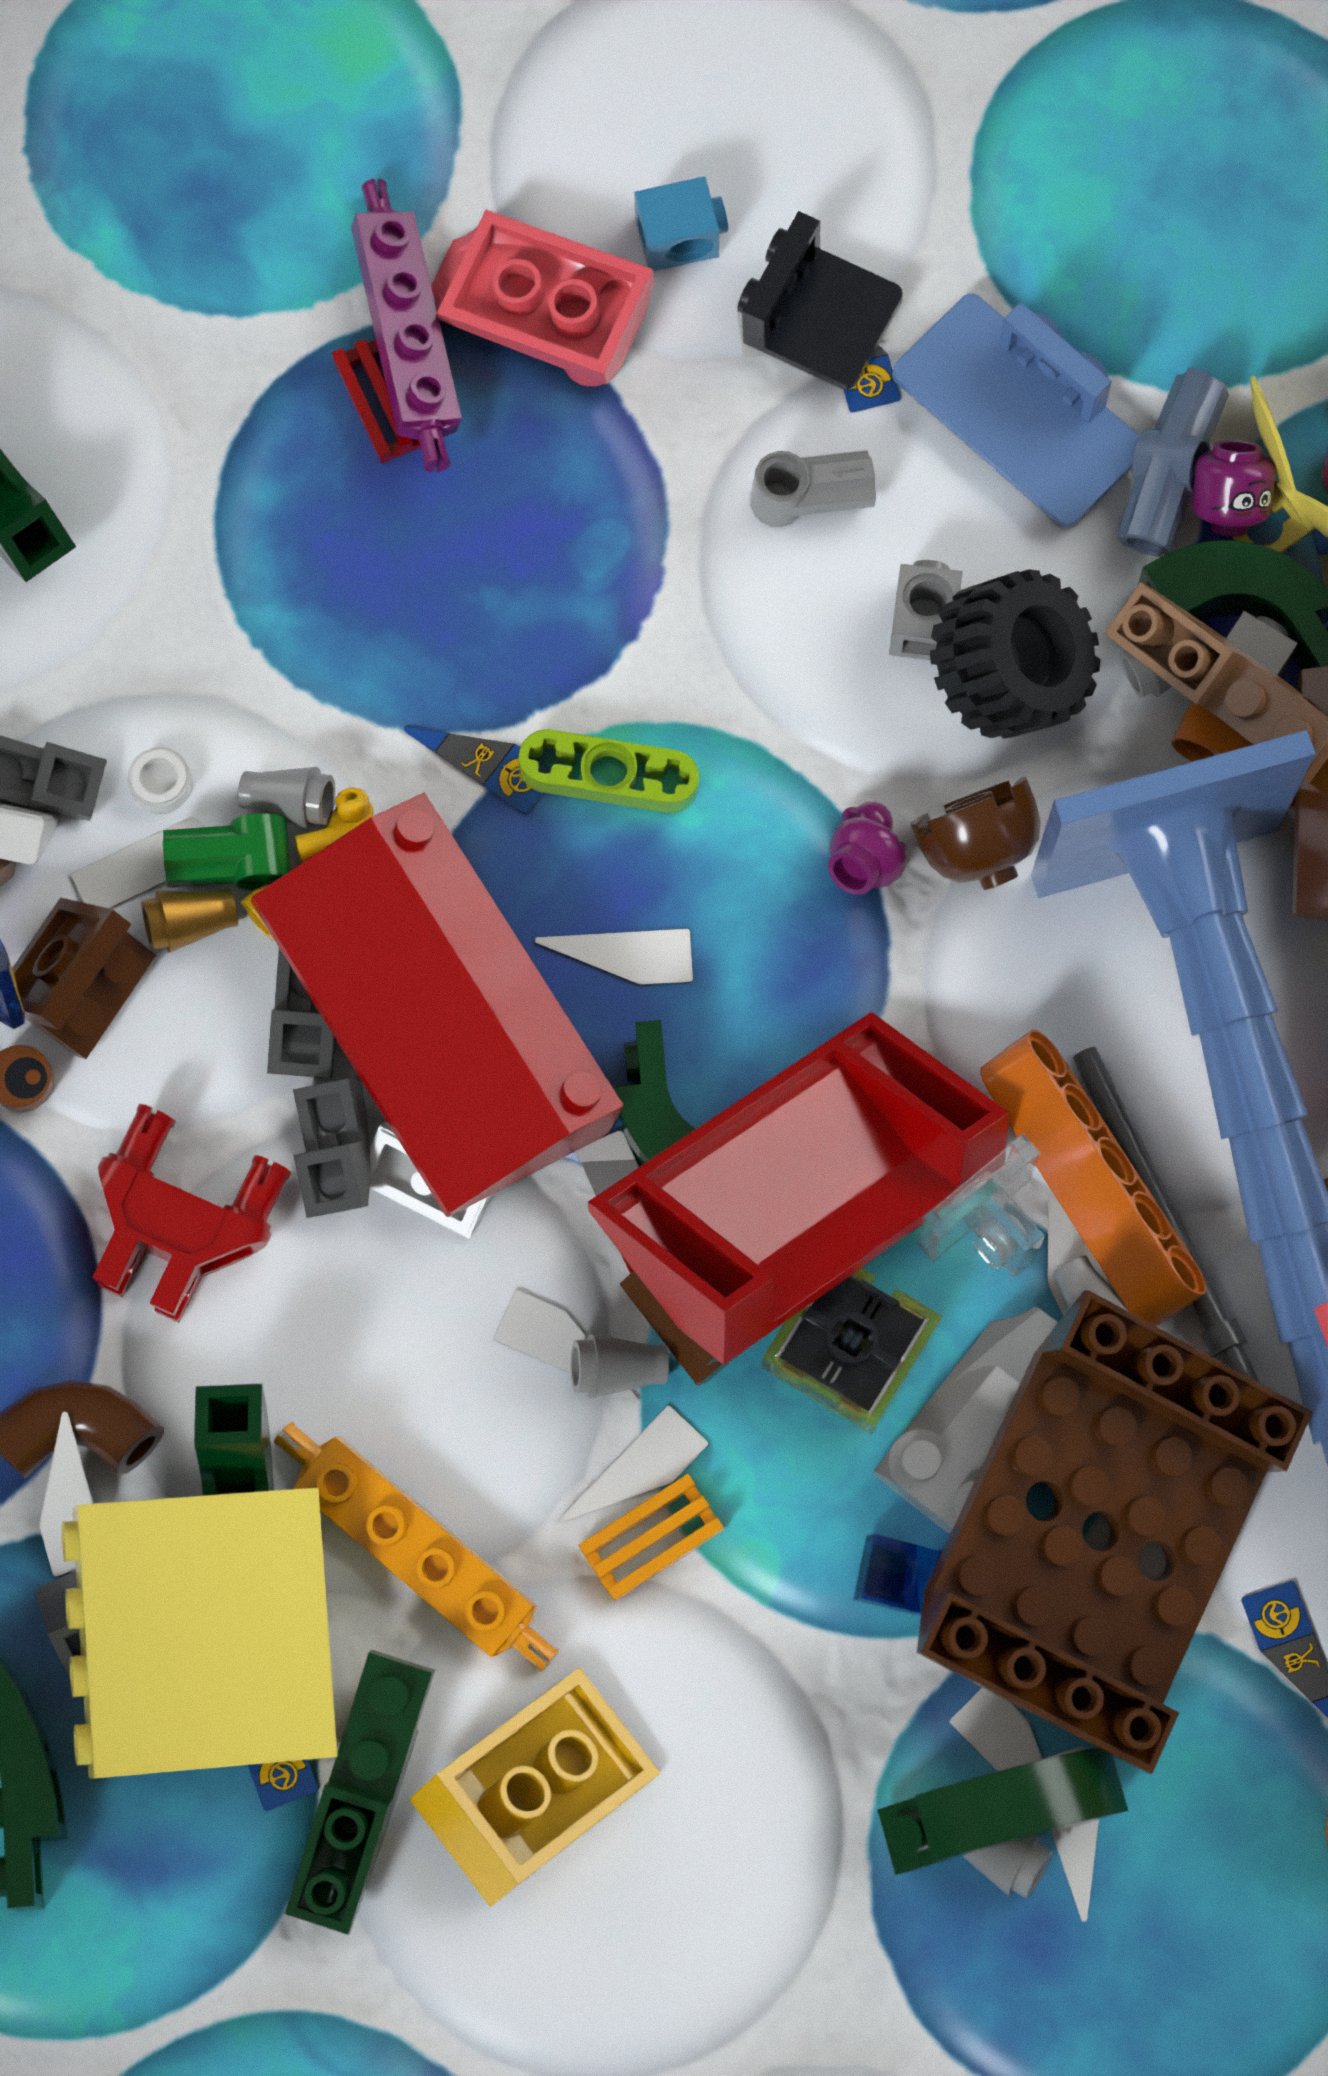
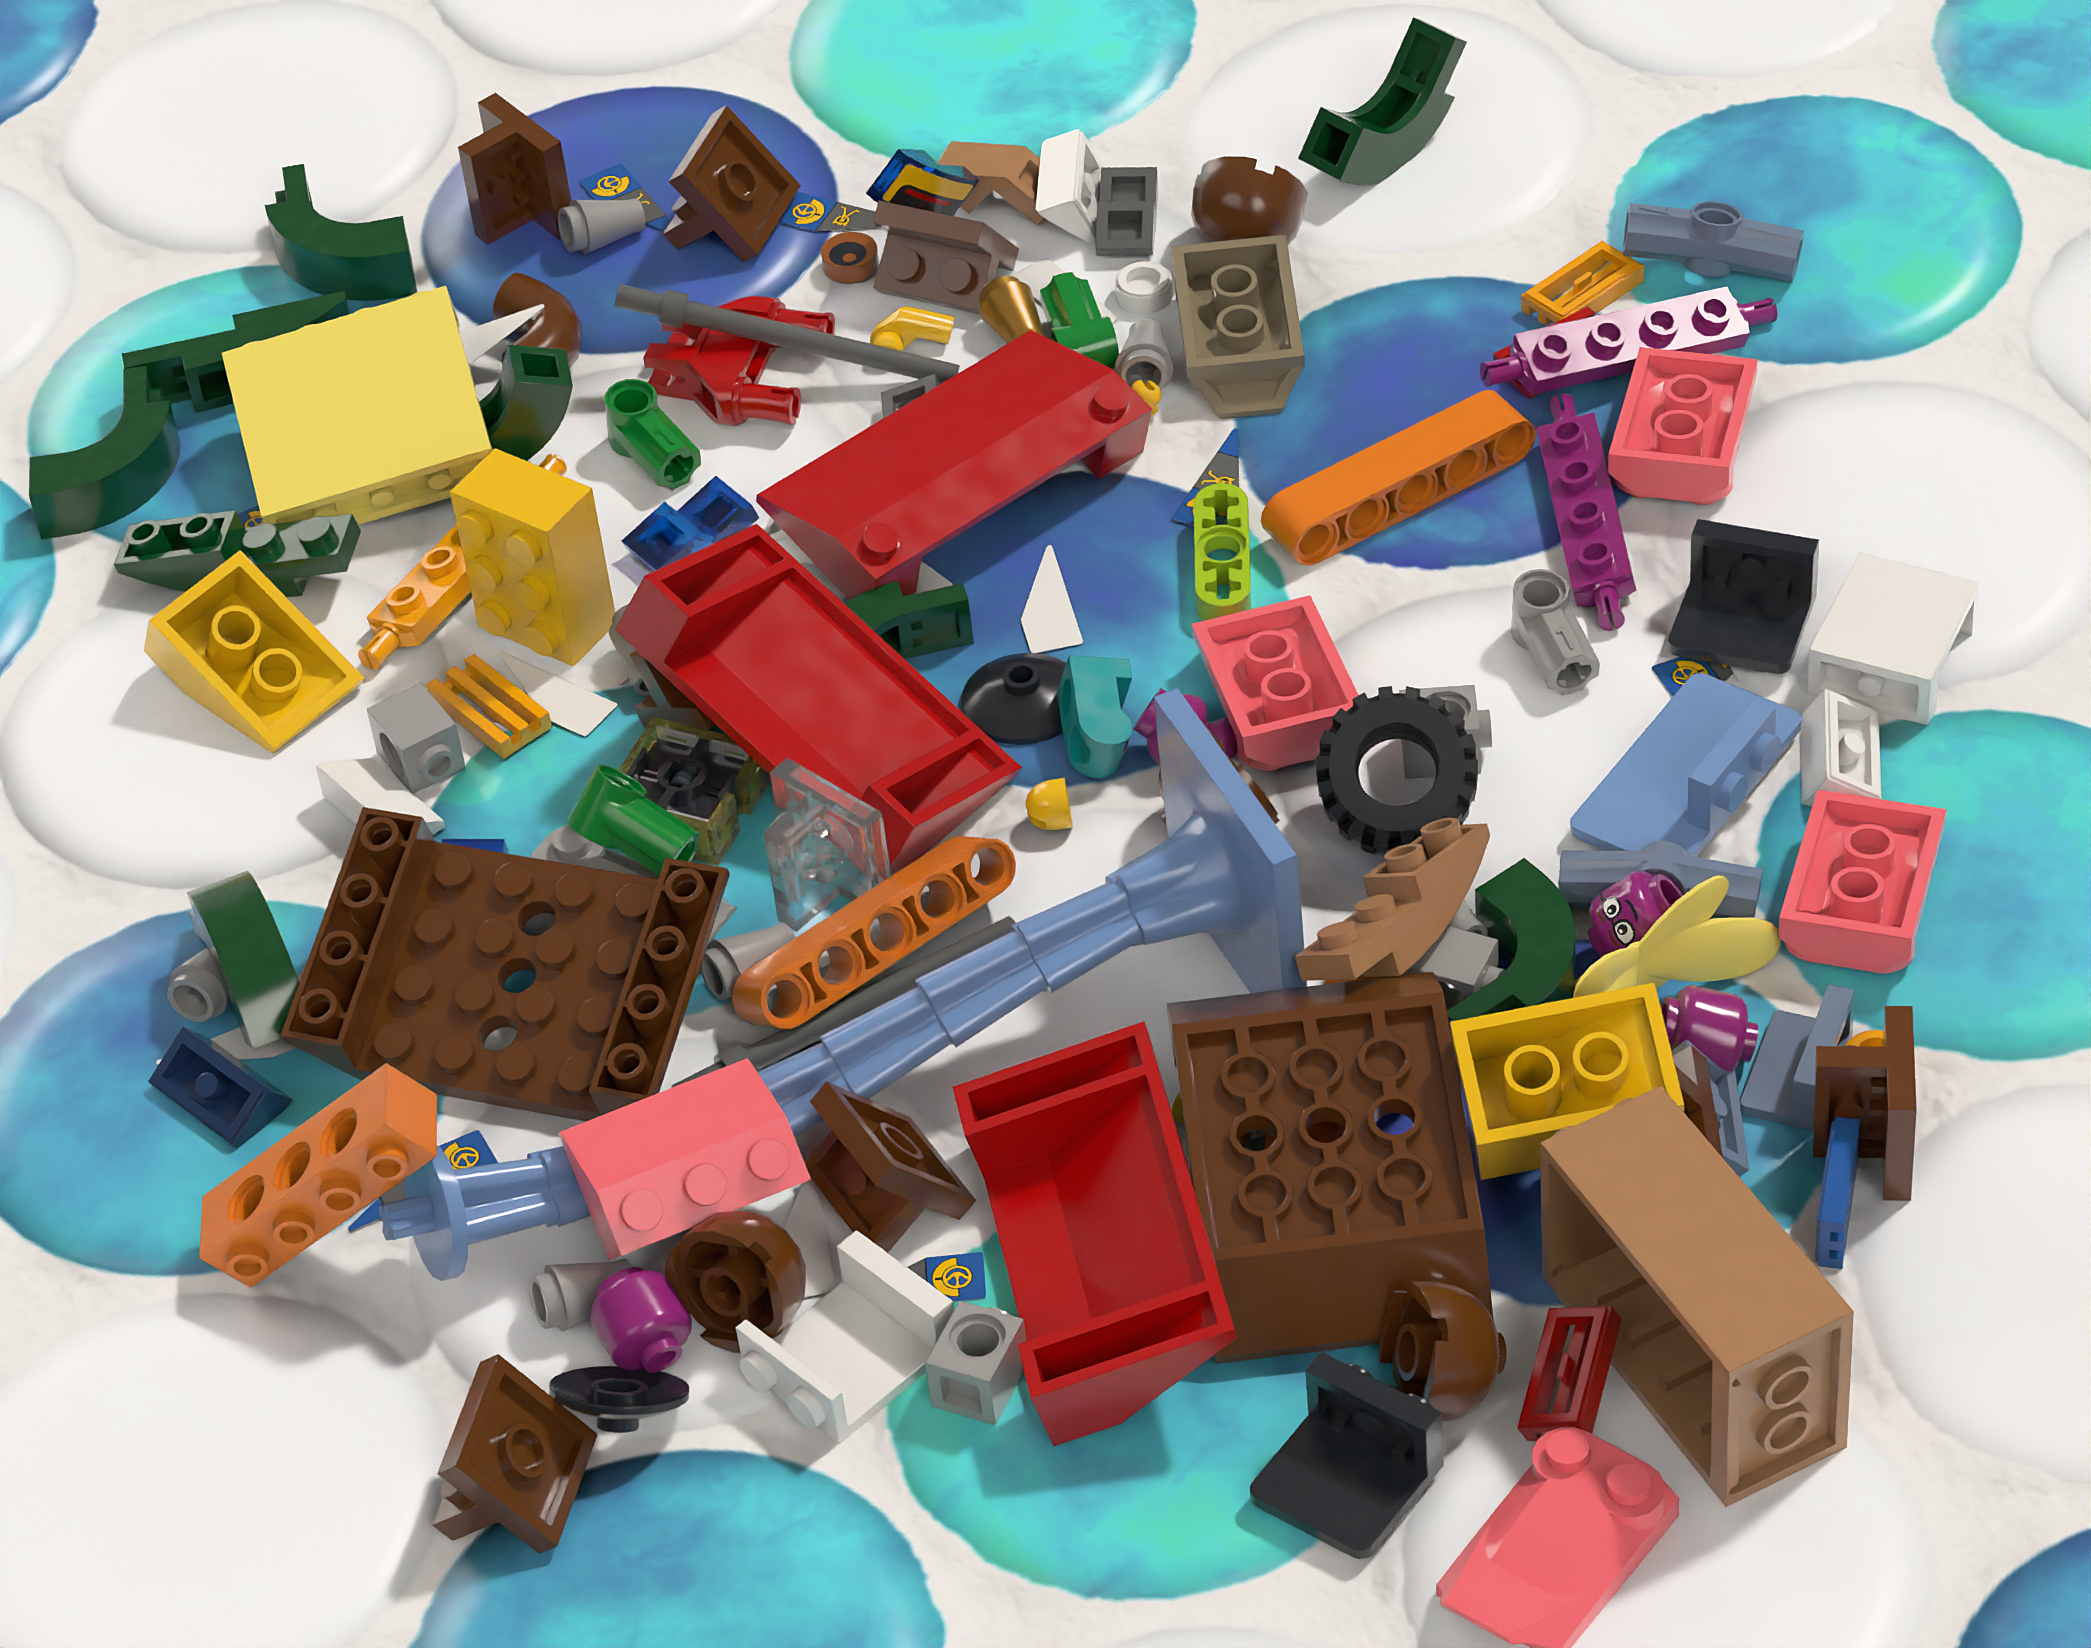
camera: 85 degrees right, 30 degrees down
dark grey slope [293,1076,370,1218] -> none
dark azure brick [634,176,728,271] -> none
none -> dark green arch [29,366,181,540]
none -> dark blue slope [148,1027,293,1148]
none -> white slope [316,758,445,835]
none -> light grey brick [367,683,466,794]
none -> yellow brick [450,448,615,667]
none -> green piece [567,764,701,876]
none -> green piece [604,379,701,490]
none -> dark grey bar [615,284,960,384]
none -> clear blue slope [621,476,759,571]
none -> yellow arm [870,306,954,351]
none -> black dish [962,653,1066,745]
none -> yellow hinge [1025,777,1073,831]
none -> teal leg [1057,655,1133,778]
none -> dark tan slope [1171,235,1305,419]
none -> reddish brown cylinder [1191,156,1308,245]
none -> coral slope [1192,595,1358,771]
none -> orange beam [1261,390,1536,566]
none -> light orange tile [1521,241,1644,326]
none -> magenta plate [1536,394,1637,631]
none -> sand blue piece [1623,201,1804,283]
none -> coral slope [1778,790,1947,974]
none -> white slope [1800,689,1881,807]
none -> white panel [1808,552,1979,725]

